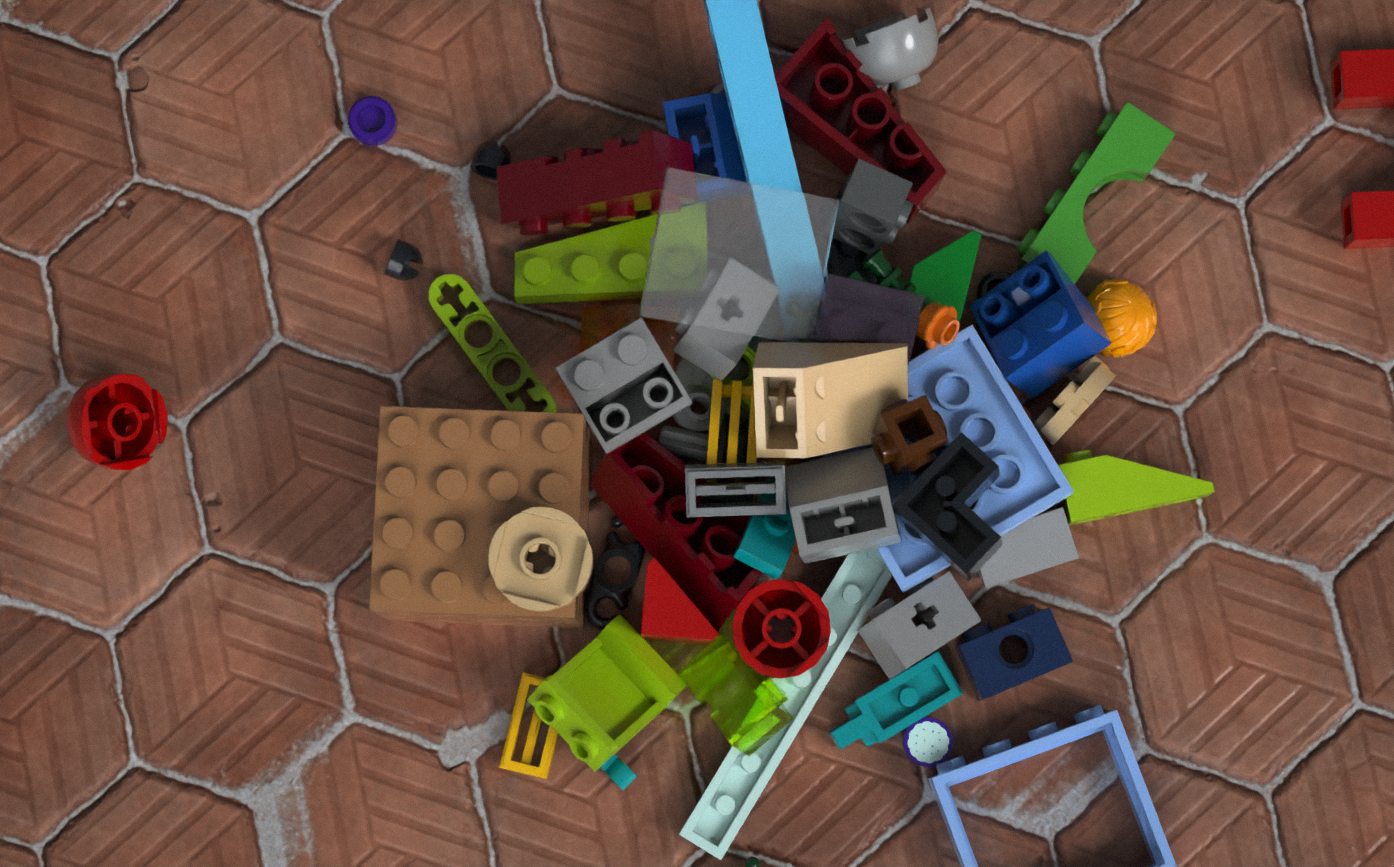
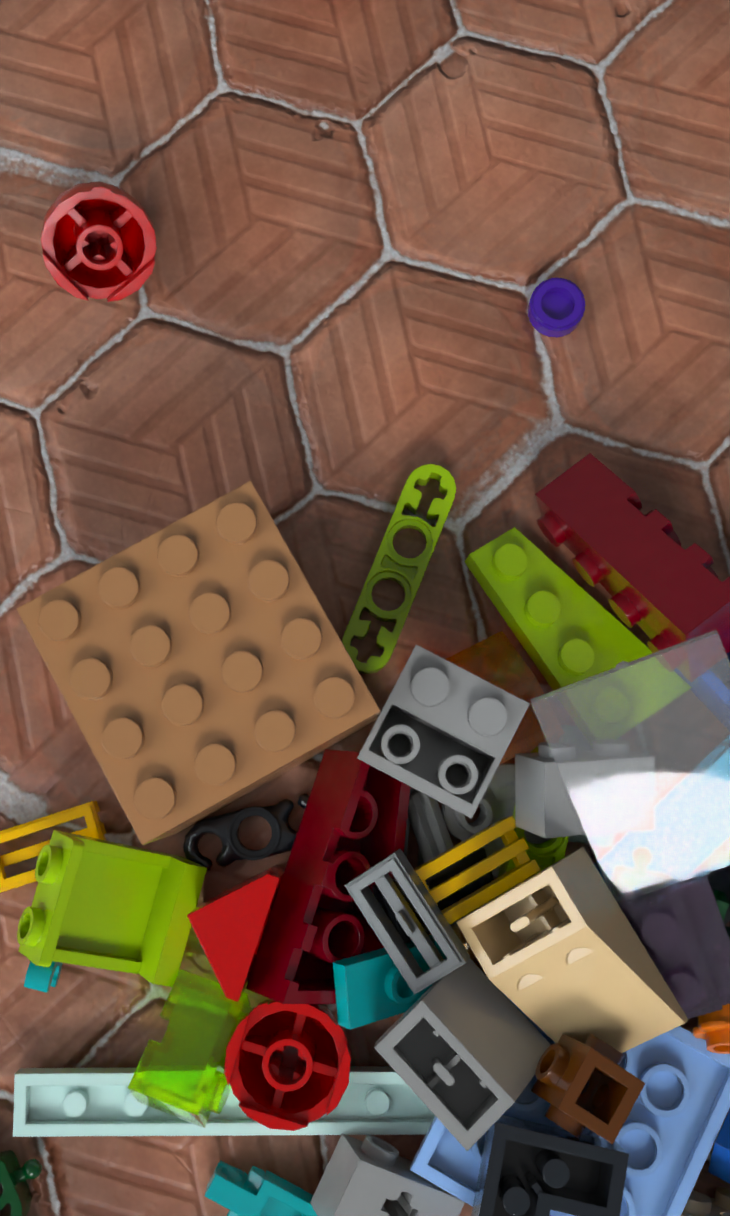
camera: 55 degrees right, 0 degrees up
black hinge [384,239,424,281] -> none
black hinge [470,140,511,181] -> none
tan plate [488,507,593,612] -> none

